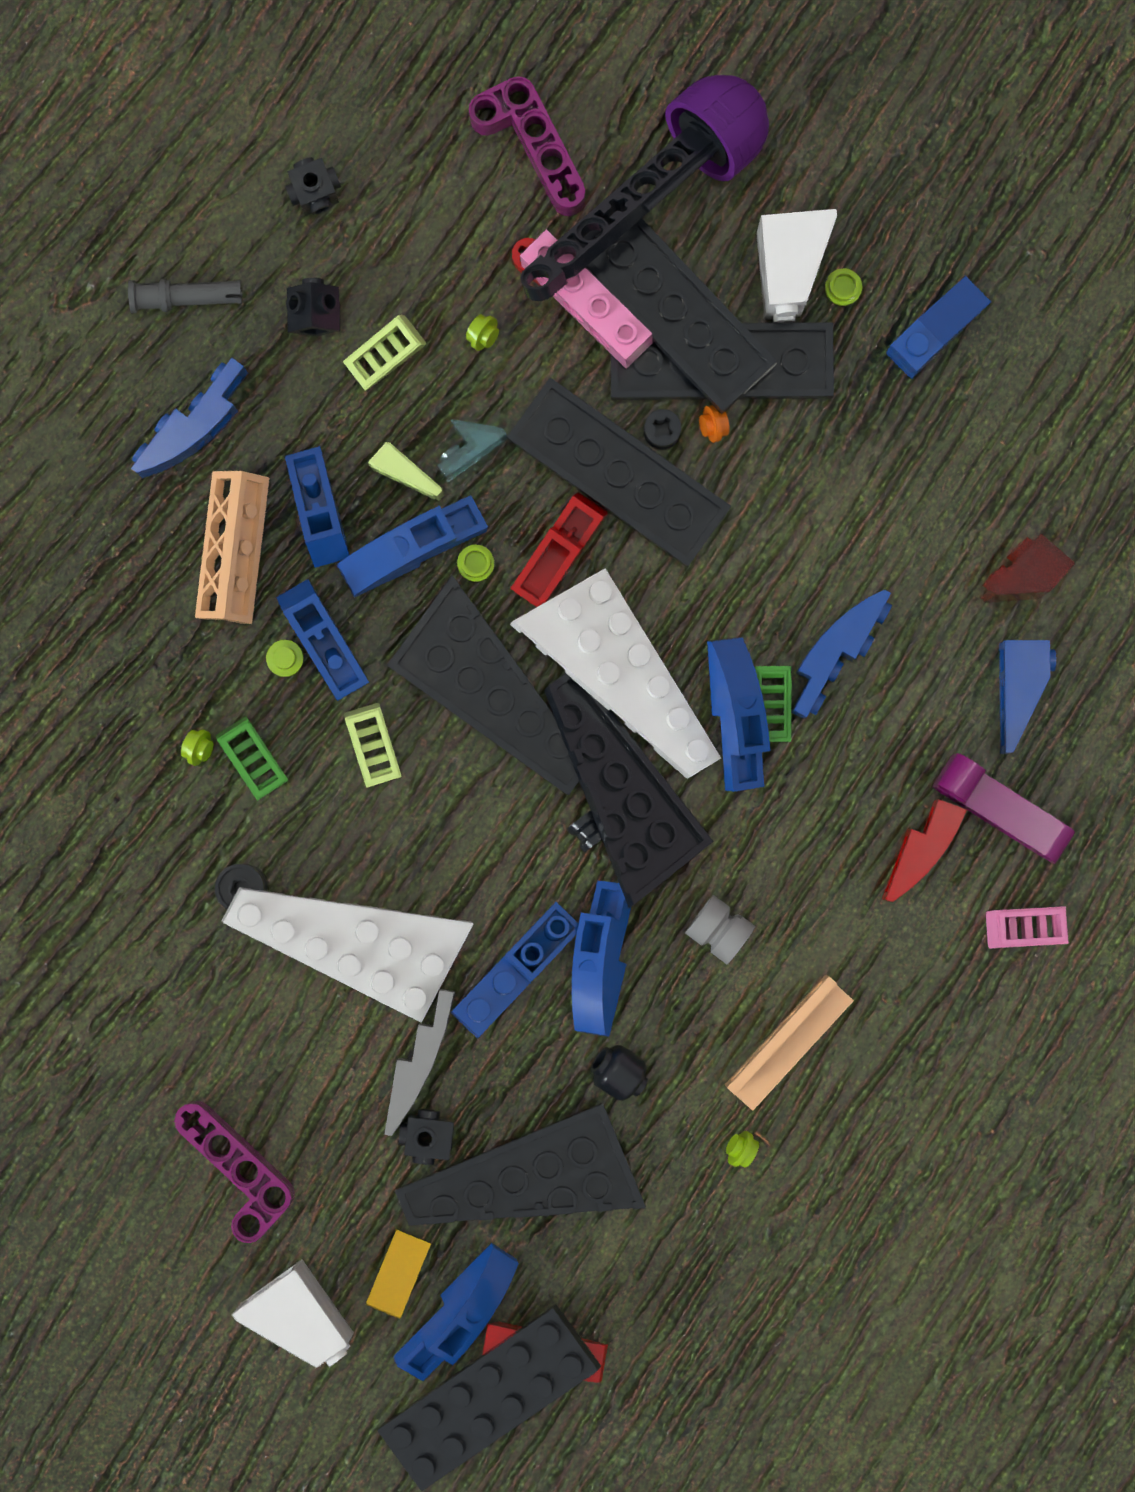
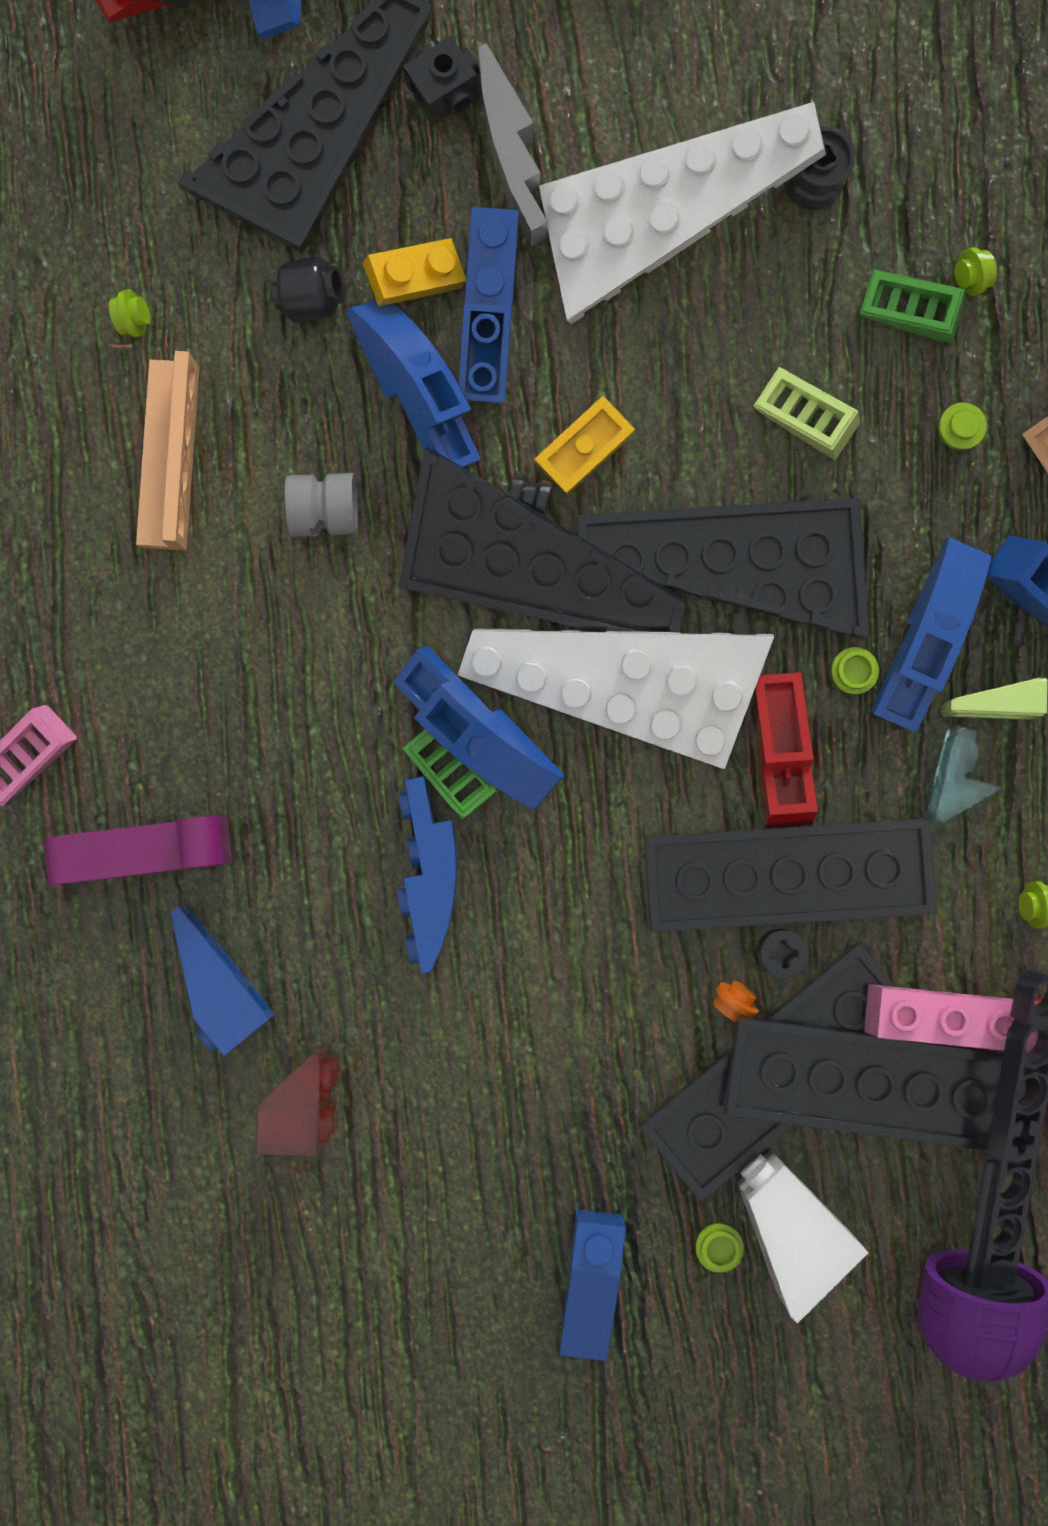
camera: 135 degrees right, 0 degrees up
blue slope [276,579,369,701] -> none
red slope [882,799,967,902] -> none
none -> yellow plate [363,238,467,307]
none -> yellow plate [534,396,635,496]

